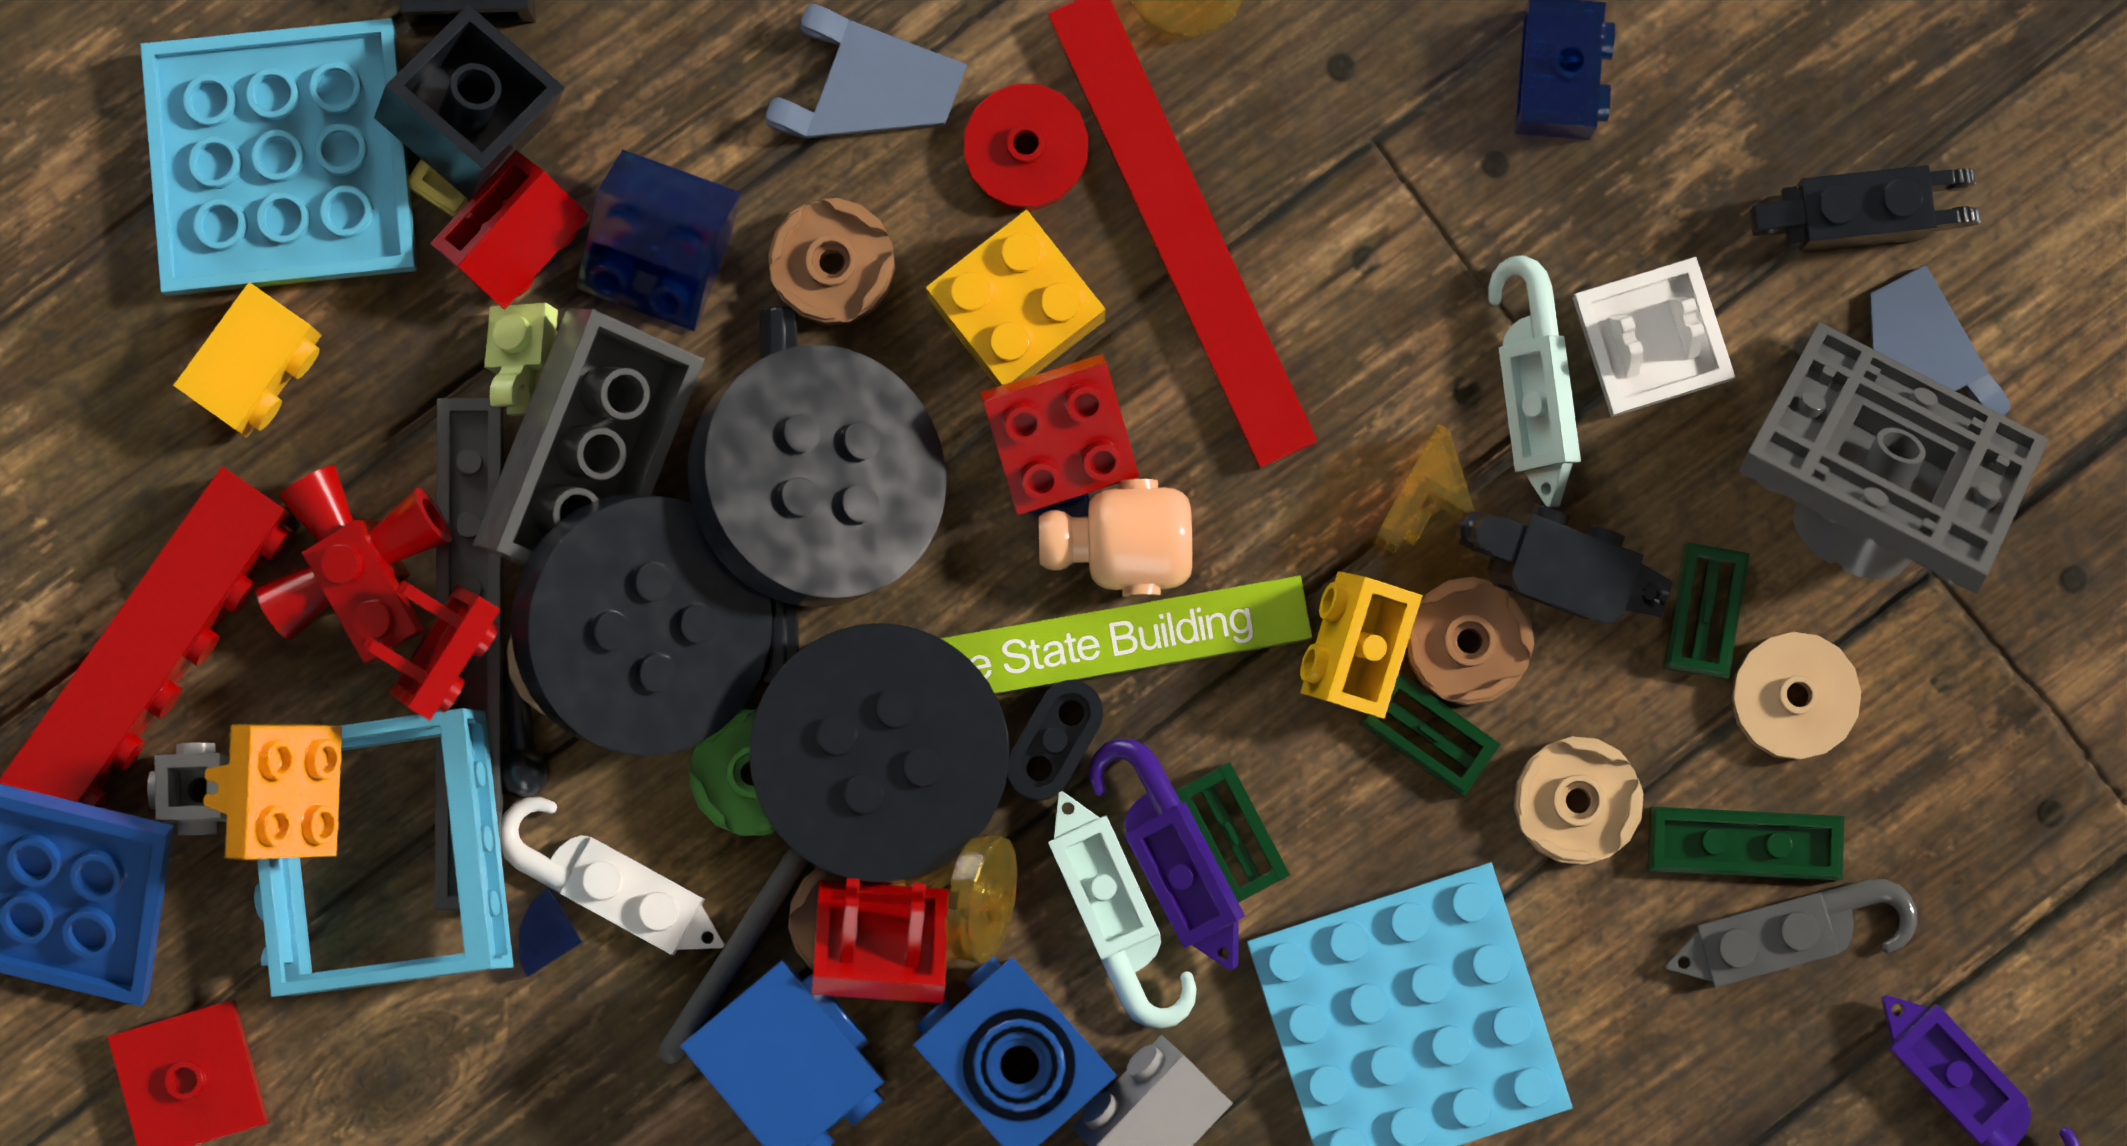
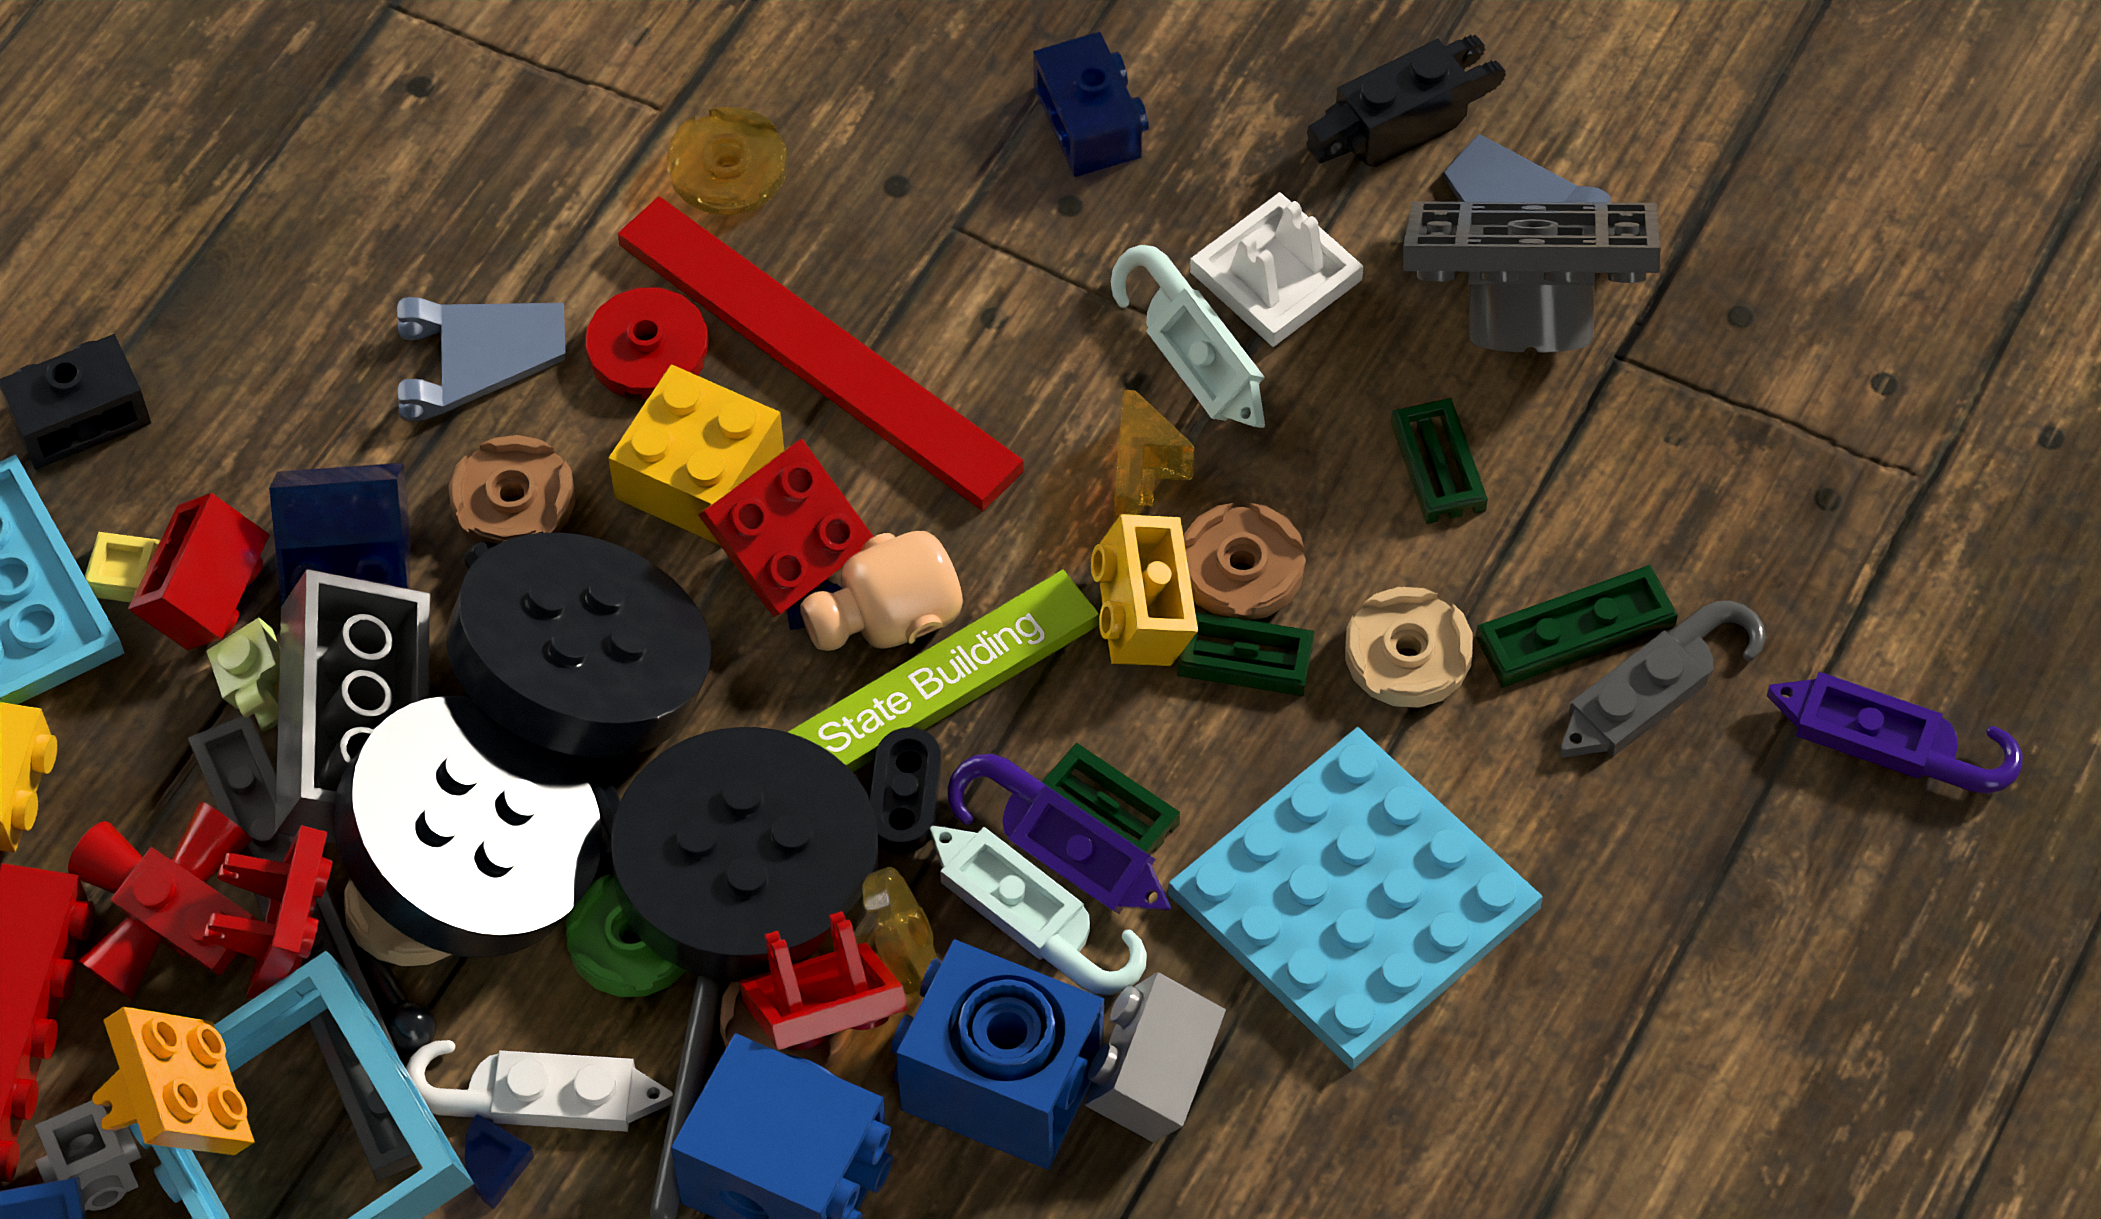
camera: 25 degrees left, 25 degrees down
black brick [374,4,565,200] -> none
black hinge [1454,503,1673,624] -> none
tan plate [1732,632,1861,760] -> none

